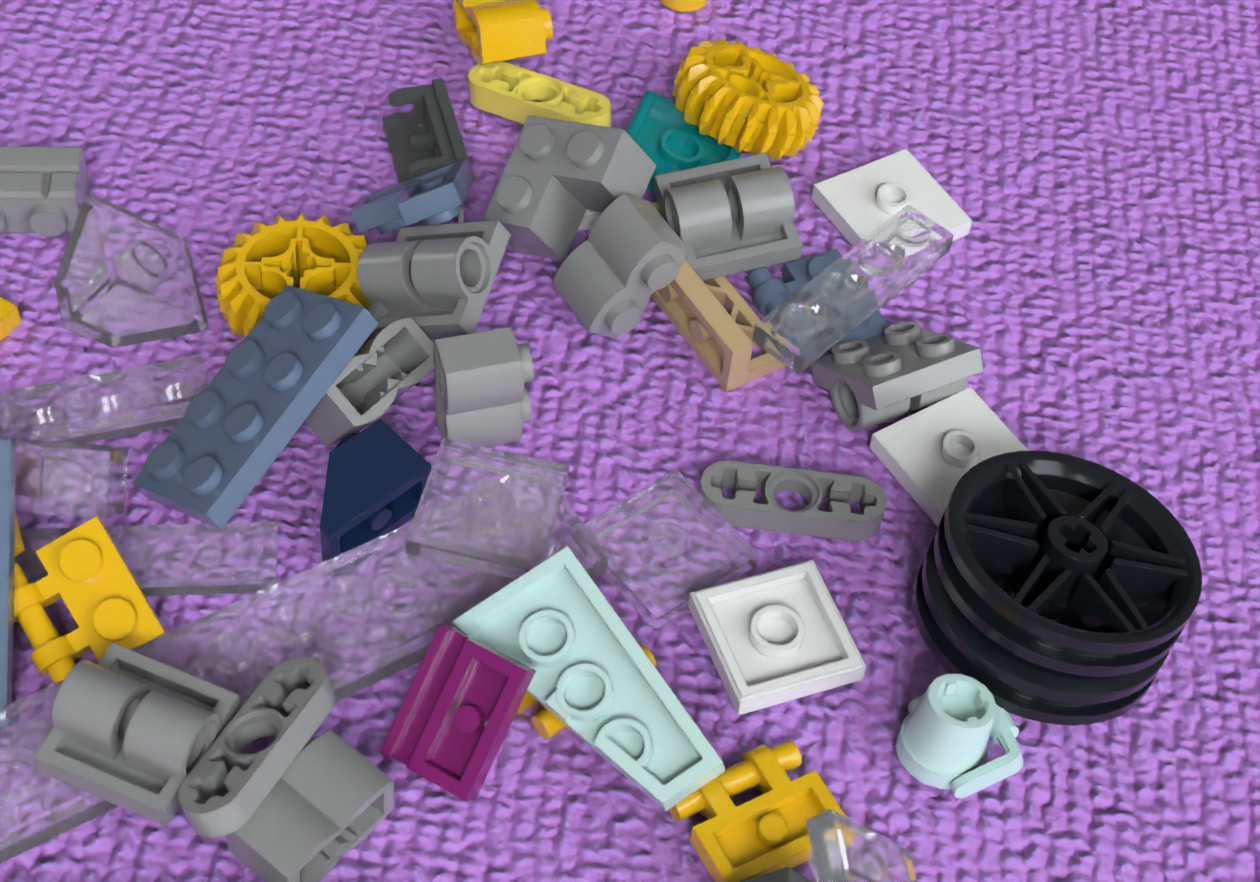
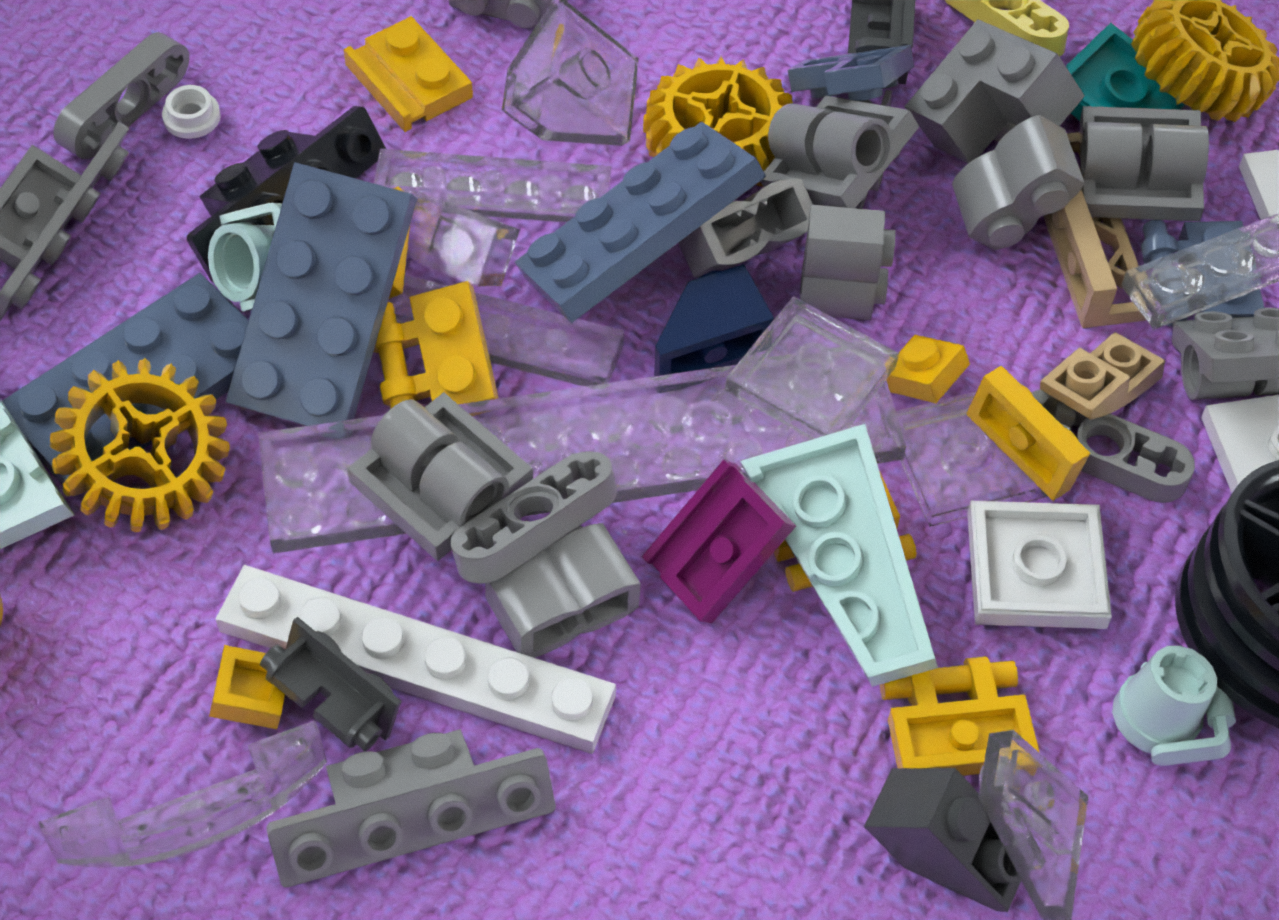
camera: 25 degrees right, 5 degrees up
none -> yellow plate [881,335,970,403]
none -> yellow plate [966,366,1090,501]
none -> tan slope [1040,332,1165,419]

